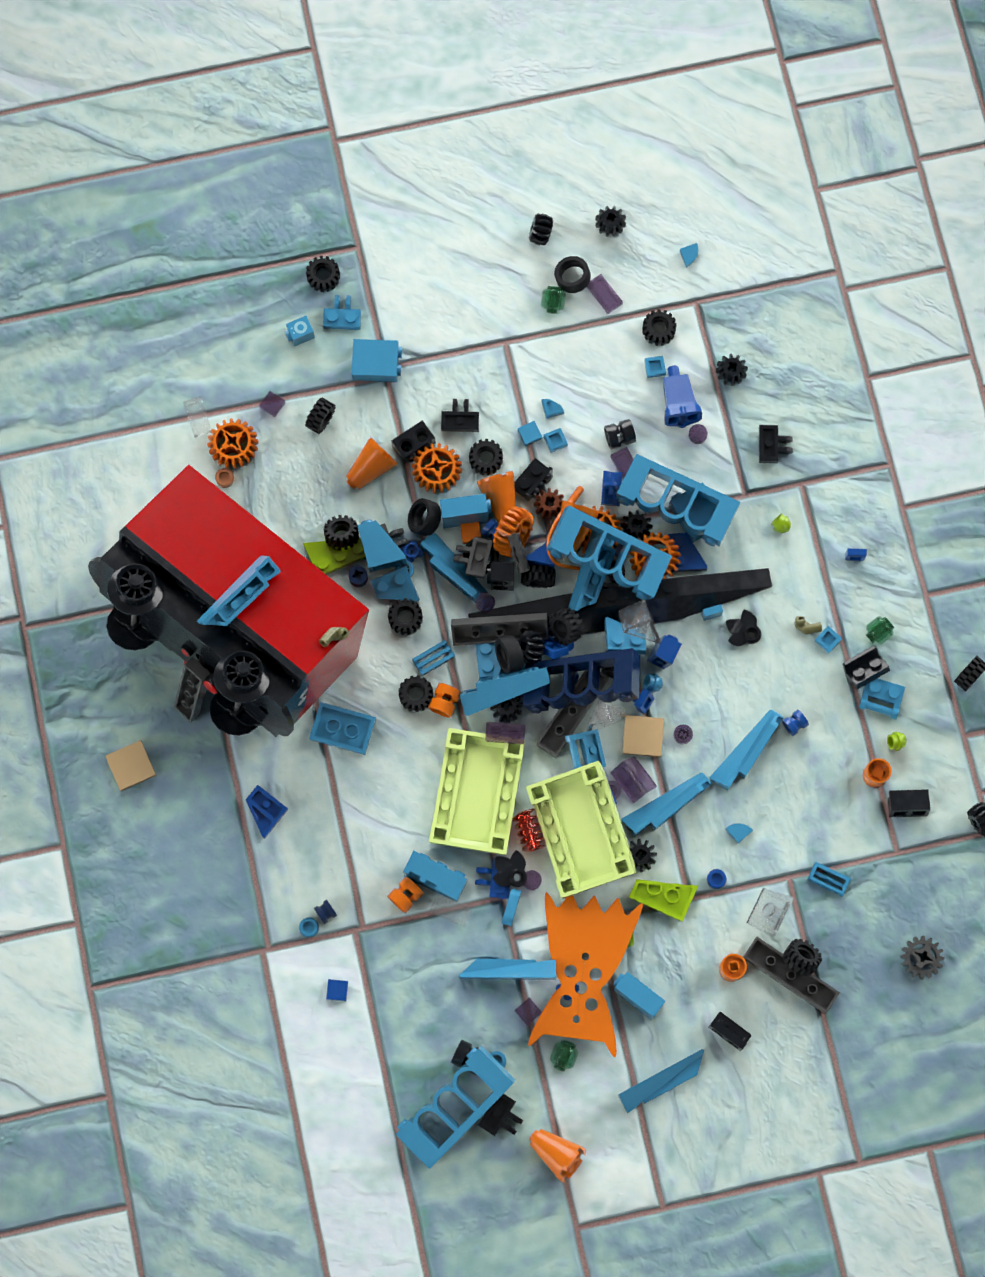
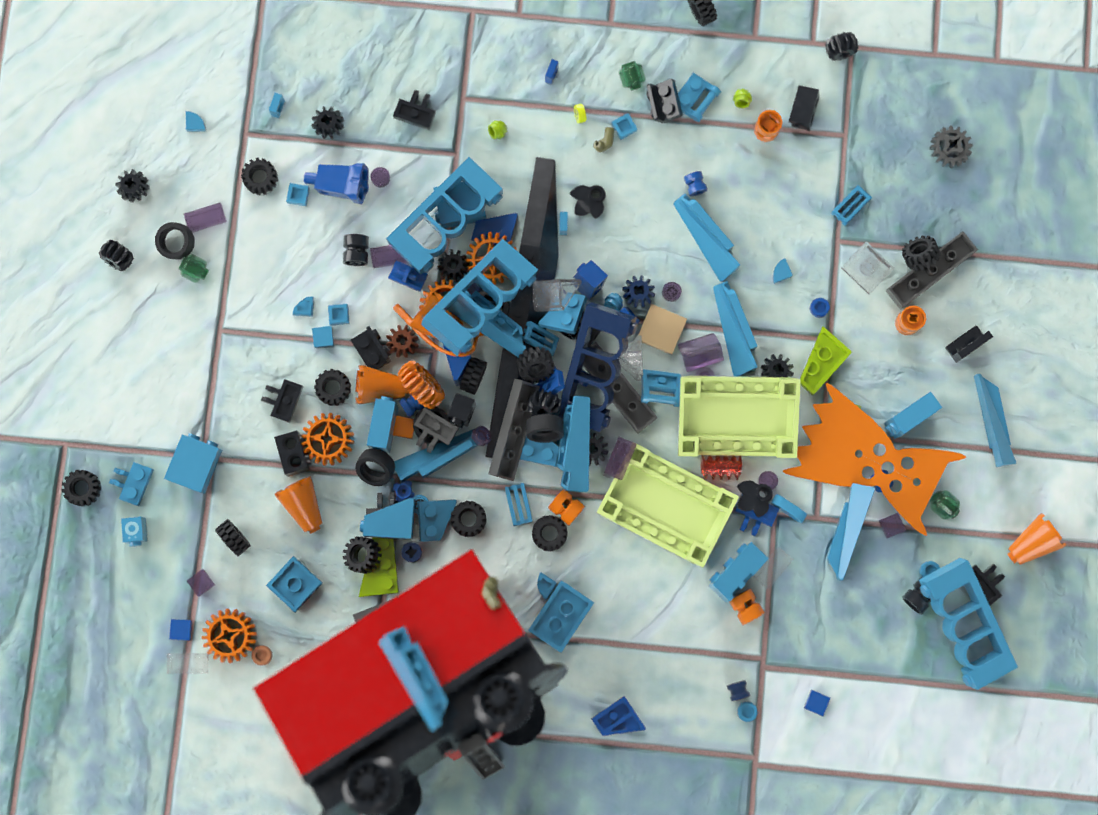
camera: 75 degrees left, 5 degrees up
dark grey pin [507,533,530,573] -> none
none -> blue tile [169,619,192,640]
none -> dark azure plate [266,556,323,613]
none -> dark azure tile [269,93,285,118]
none -> dark azure tile [522,321,559,356]
none -> dark azure tile [537,572,557,599]
none -> neon yellow tile [574,104,586,124]
none -> dark blue gear [622,275,655,308]

